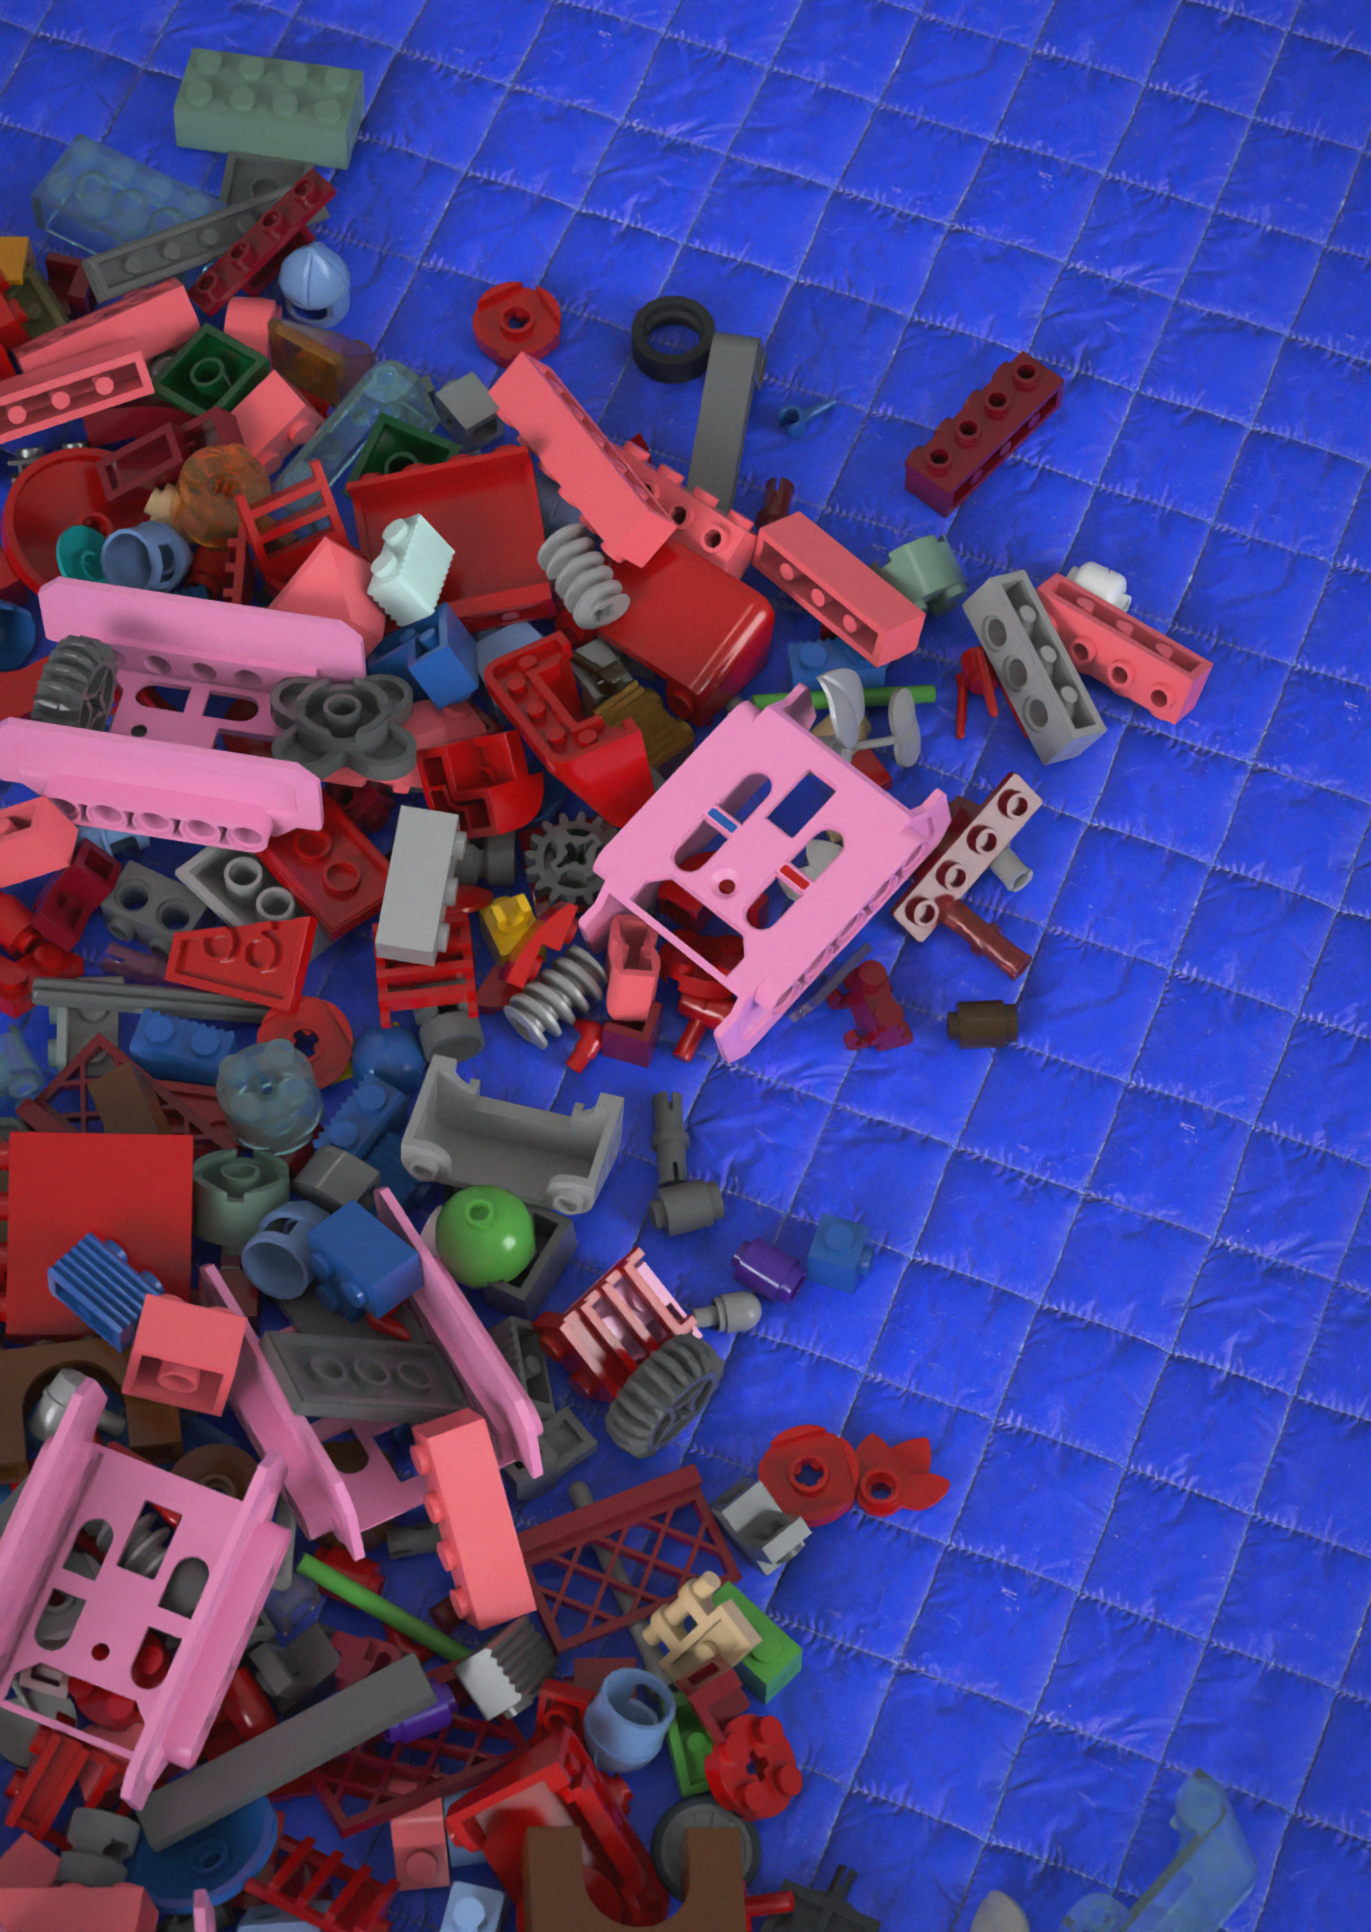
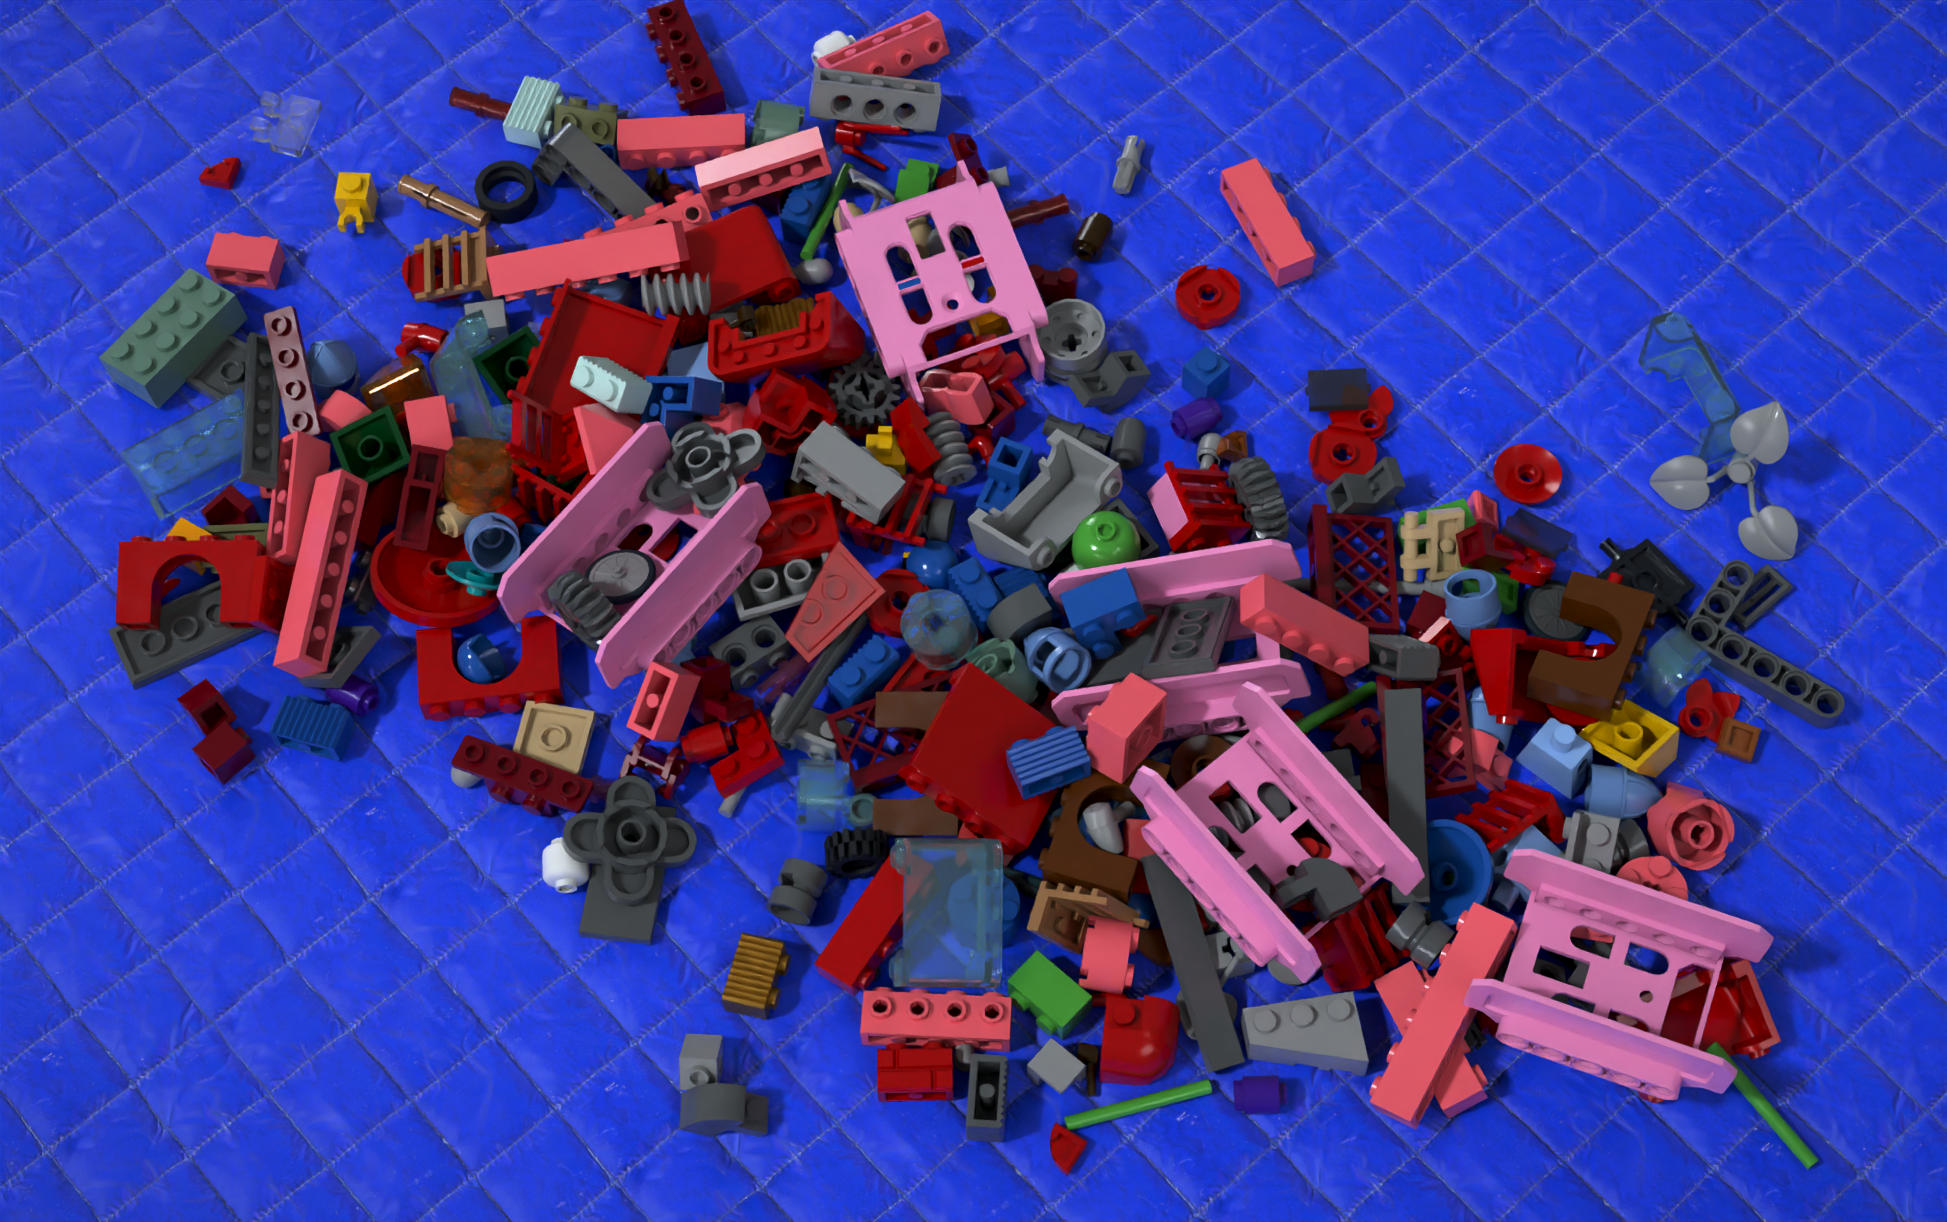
camera: 60 degrees left, 0 degrees up
none -> red tile [199,157,242,190]
none -> coral brick [205,232,285,290]
none -> clear plate [250,91,322,158]
none -> yellow brick [334,172,378,233]
none -> red piece [395,322,449,357]
none -> medium nougat pin [398,174,490,230]
none -> medium nougat plate [414,226,505,303]
none -> clear red pin [449,87,512,121]
none -> light aqua brick [502,75,566,149]
none -> olive bracket [553,96,628,146]
none -> light grey wheel [584,549,656,605]
none -> coral brick [617,113,748,170]
none -> dark brown hand [647,167,670,199]
none -> bright green slope [894,158,940,217]
none -> blue brick [975,437,1033,515]
none -> light grey wheel [1036,299,1108,386]
none -> dark grey brick [1067,350,1151,413]
none -> light grey axle [1112,135,1146,195]
none -> red plate [1175,265,1240,330]
none -> dark orange tile [1217,430,1248,463]
none -> coral brick [1220,158,1316,287]
none -> dark grey brick [1270,857,1363,923]
none -> clear smoke piece [1305,368,1371,412]
none -> coral slope [1466,490,1499,534]
none -> red dish [1493,444,1562,505]
none -> clear smoke piece [1500,508,1573,560]

